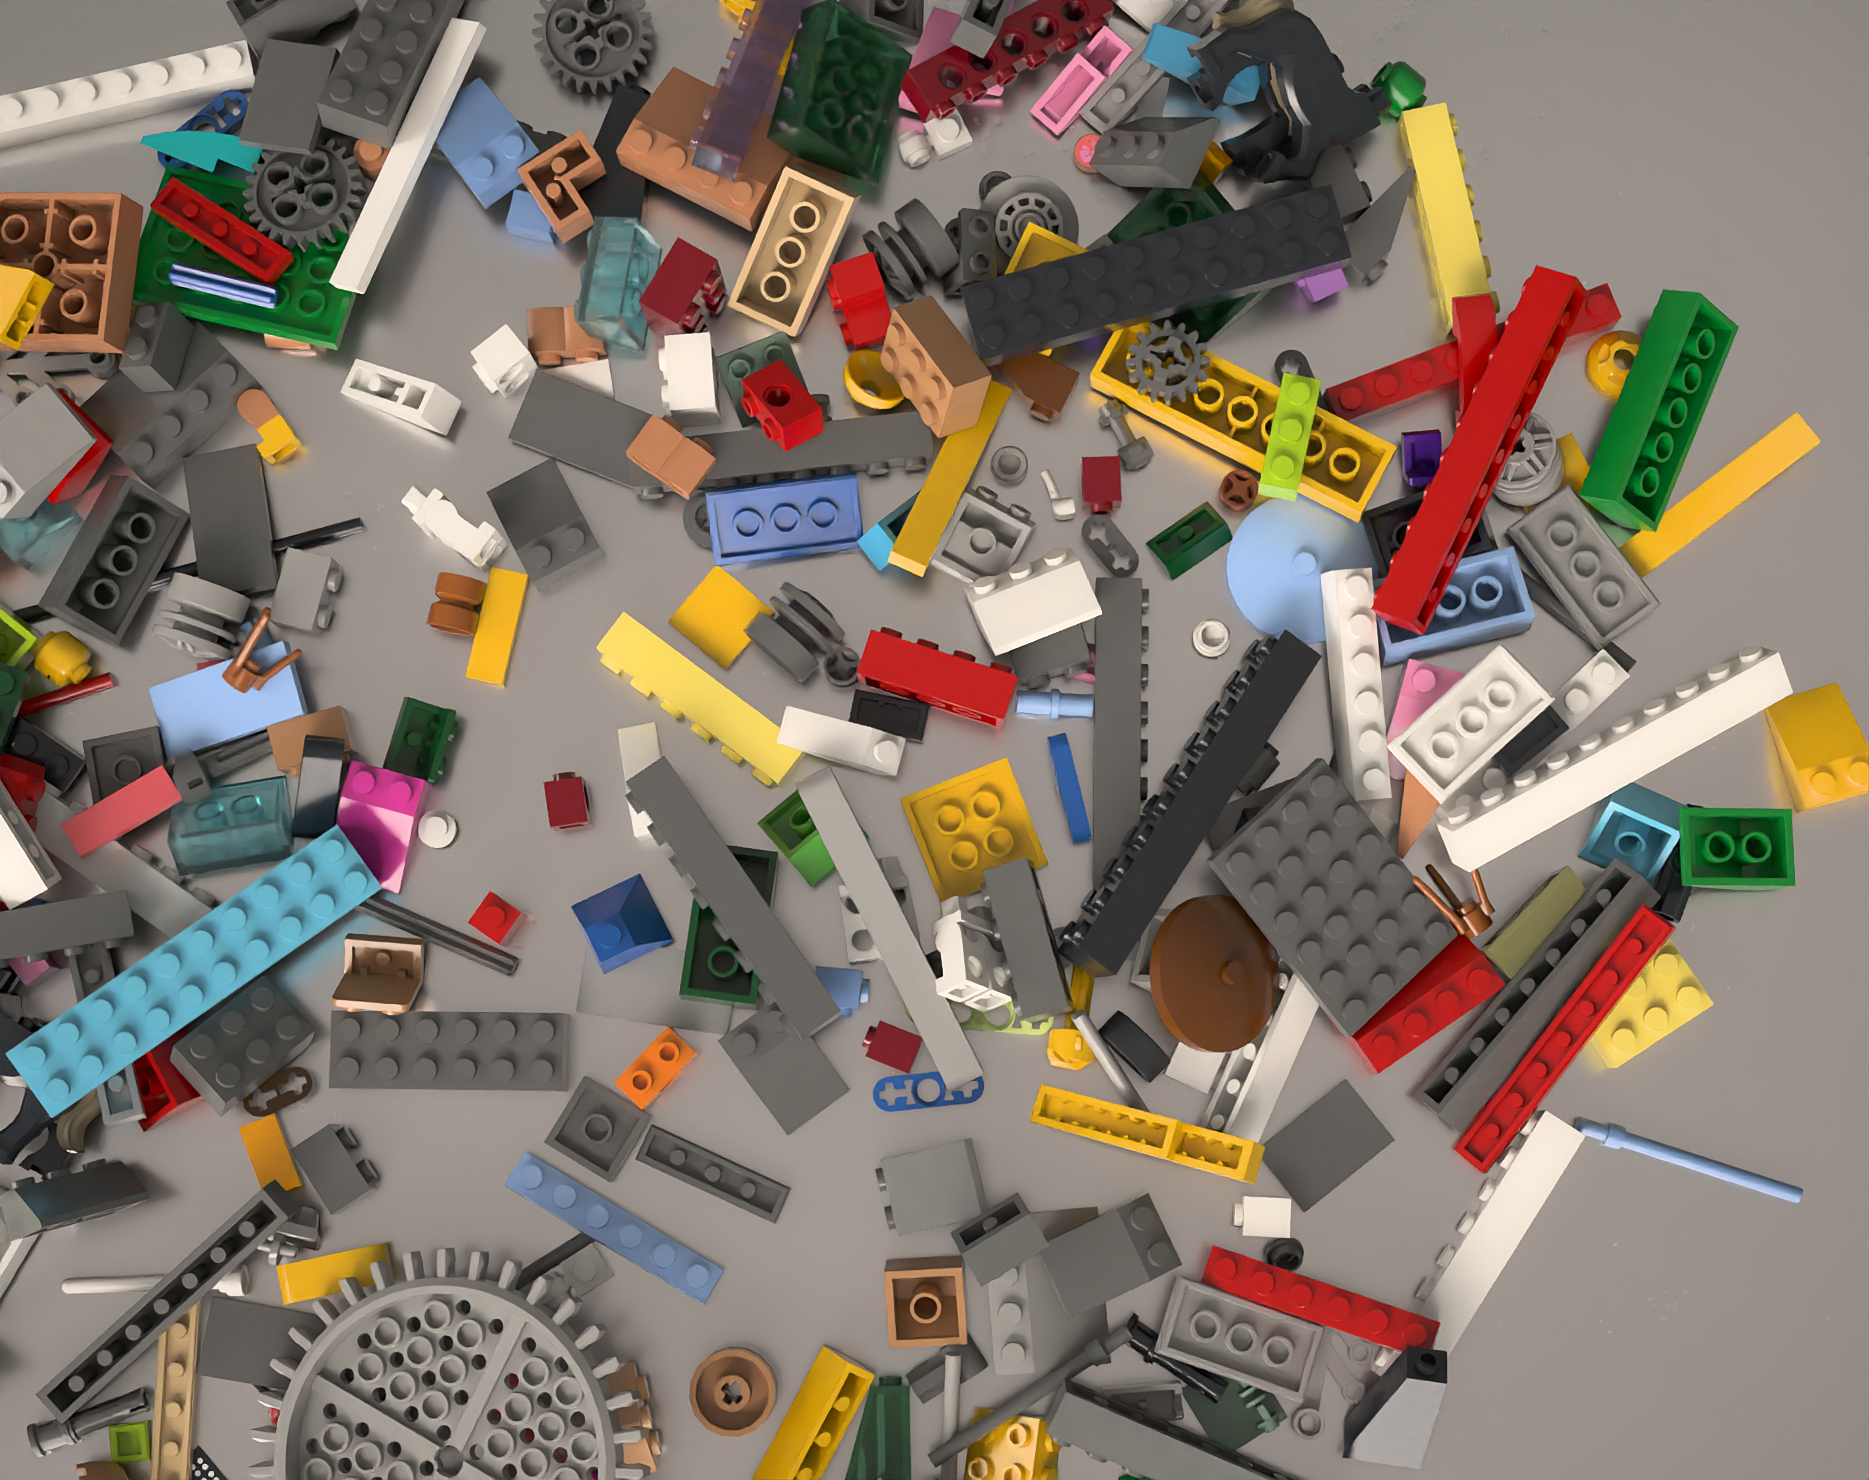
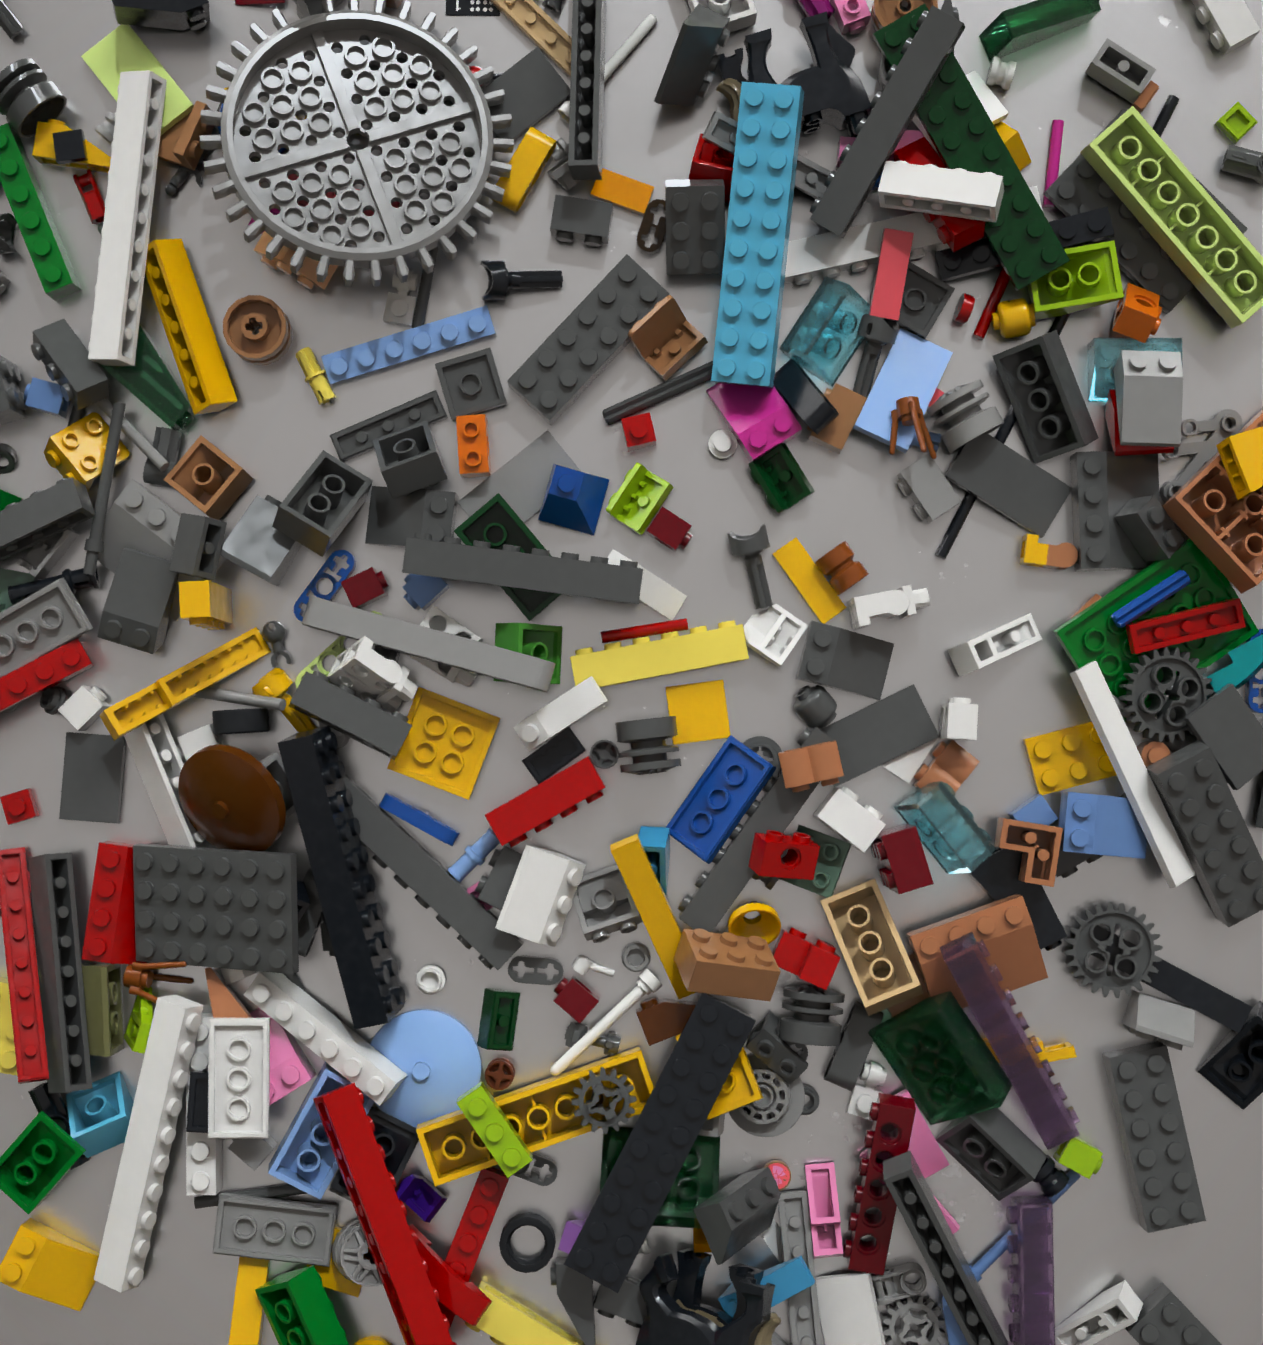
camera: 135 degrees right, 5 degrees up
none -> red plate [0,788,39,825]
none -> lime wing [123,987,153,1054]
none -> yellow brick [179,580,233,630]
none -> light grey brick [228,1136,278,1171]
none -> dark grey arm [262,621,292,668]
none -> dark grey brick [272,450,373,557]
none -> light yellow axle [296,347,336,405]
none -> dark grey brick [373,420,448,499]
none -> black piece [480,260,563,300]
none -> black tyre [499,1213,556,1273]
none -> white piece [550,969,663,1076]
none -> red bar [601,618,688,643]
none -> lime bracket [606,462,674,535]
none -> dark grey piece [727,524,773,609]
none -> white slope [743,604,808,668]
none -> dark grey head [794,685,837,729]
none -> dark grey beam [824,1001,884,1091]
none -> red tile [953,293,975,324]
none -> yellow plate [1023,721,1117,795]

